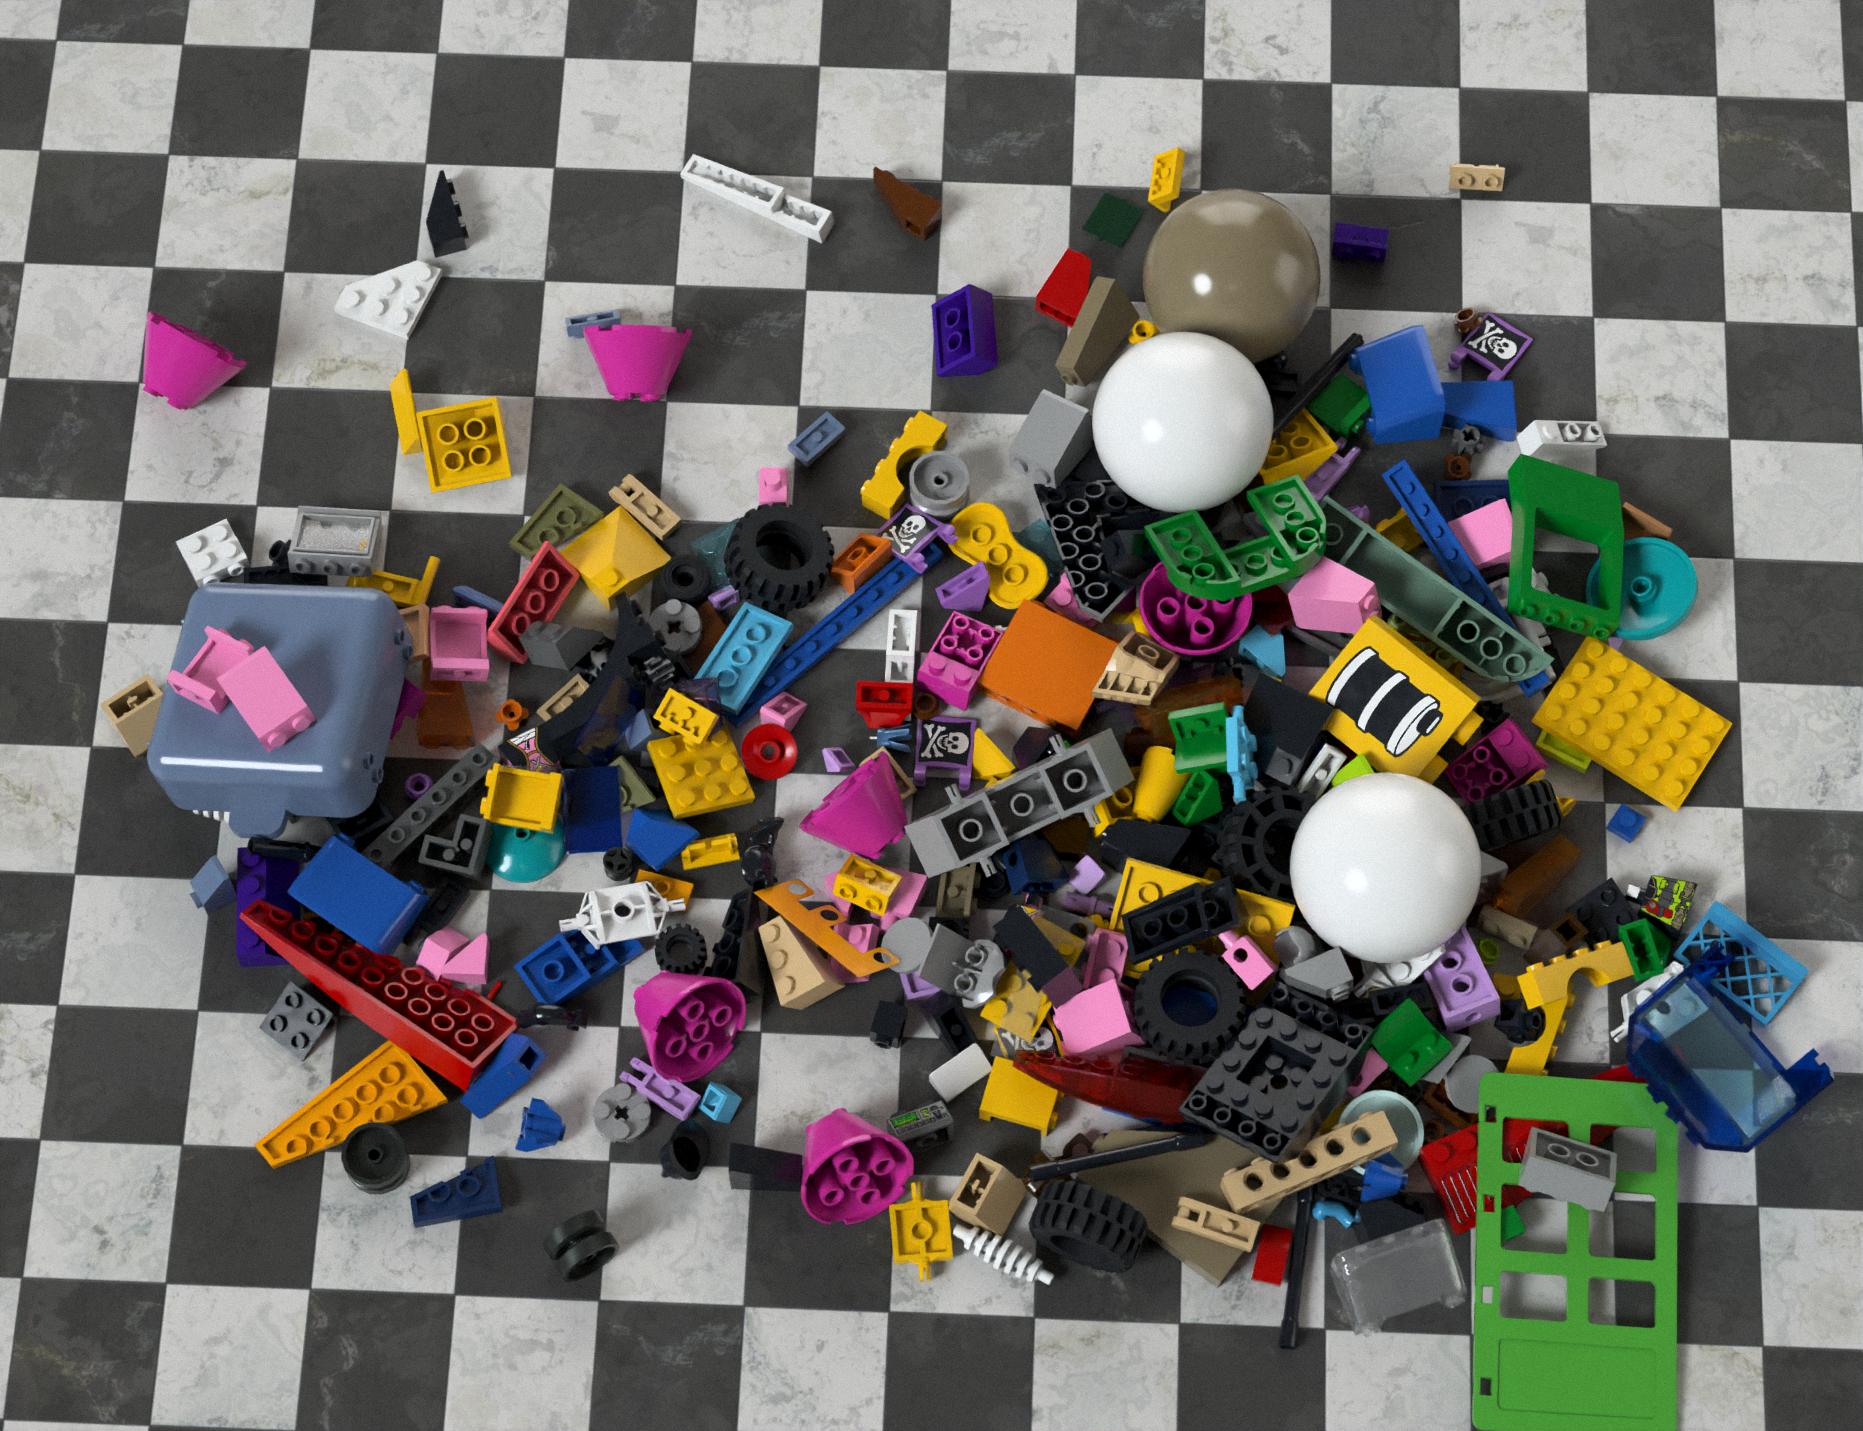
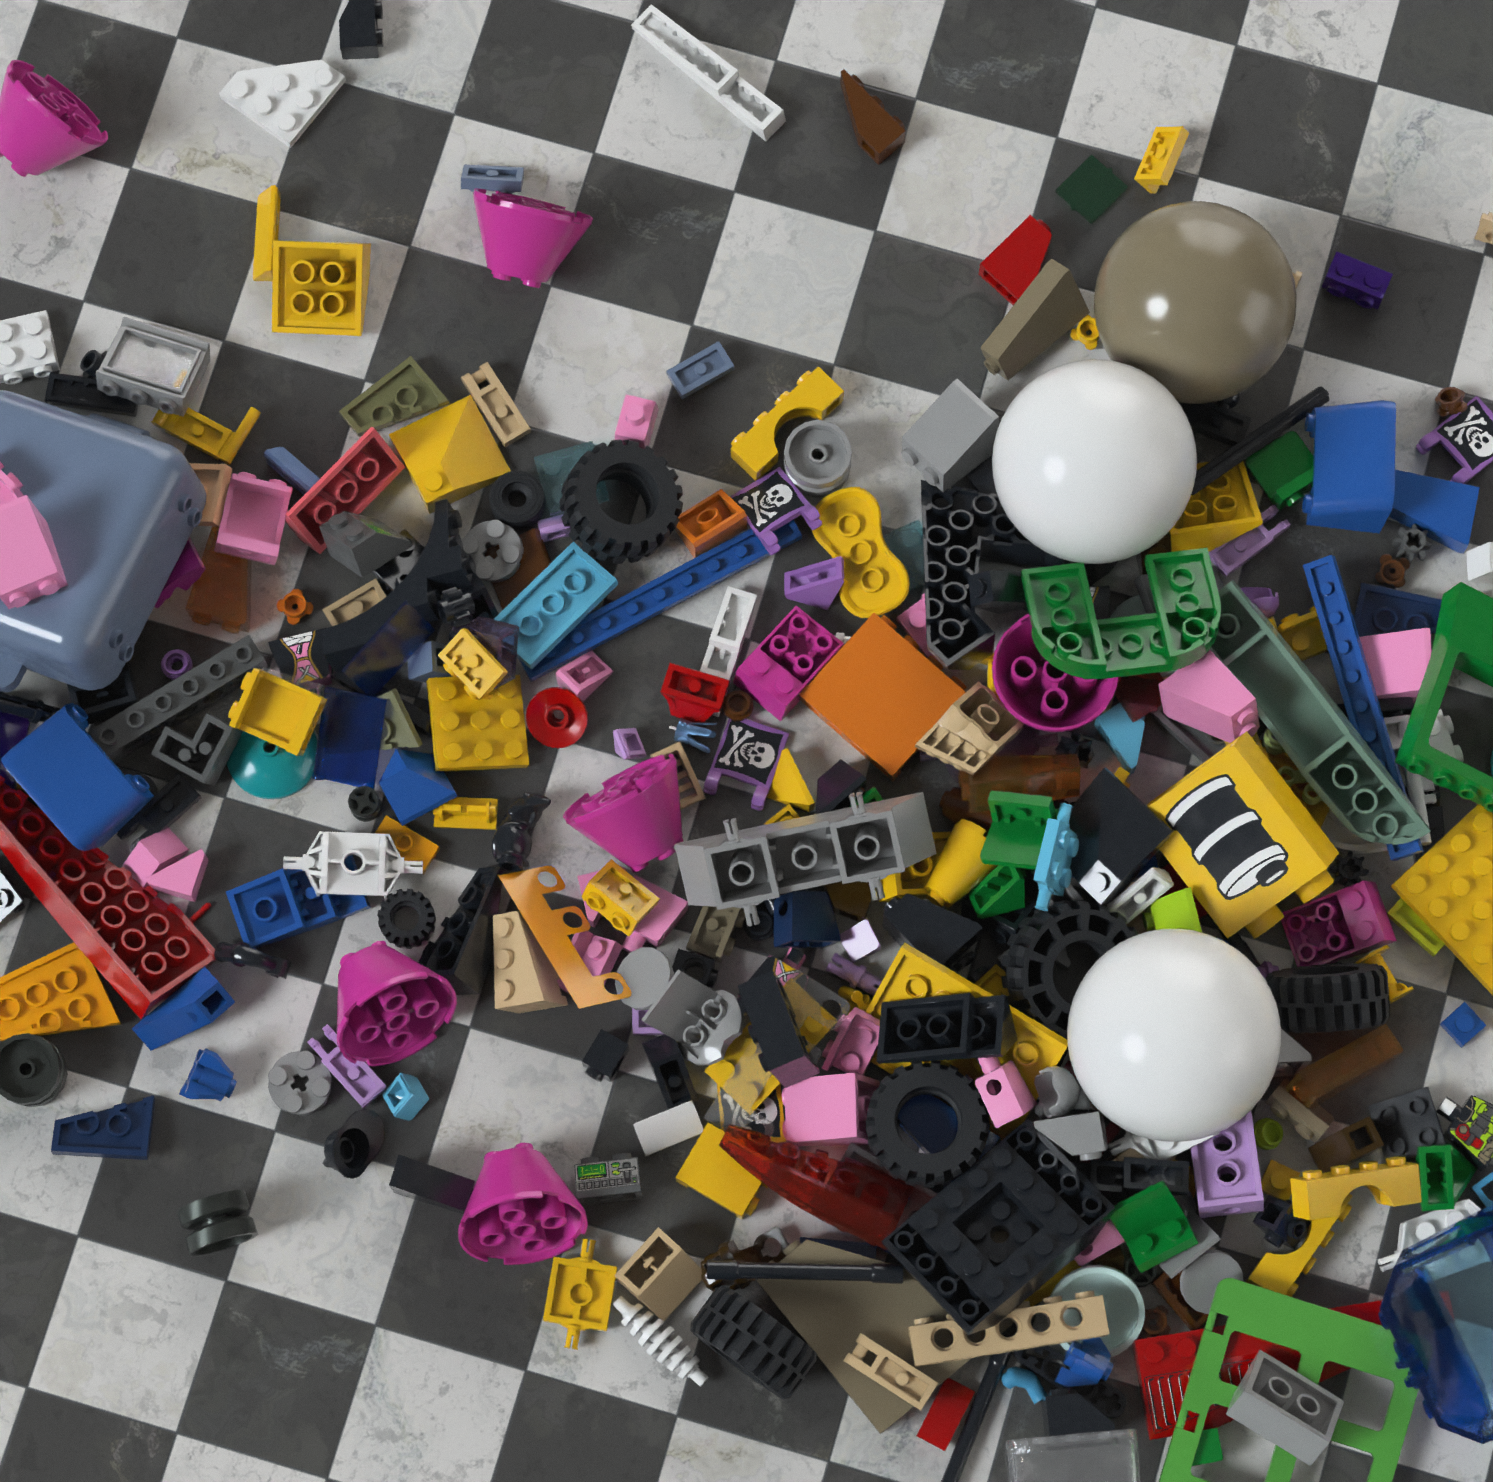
camera: 15 degrees right, 10 degrees up
dark purple slope [931,284,998,377] -> none

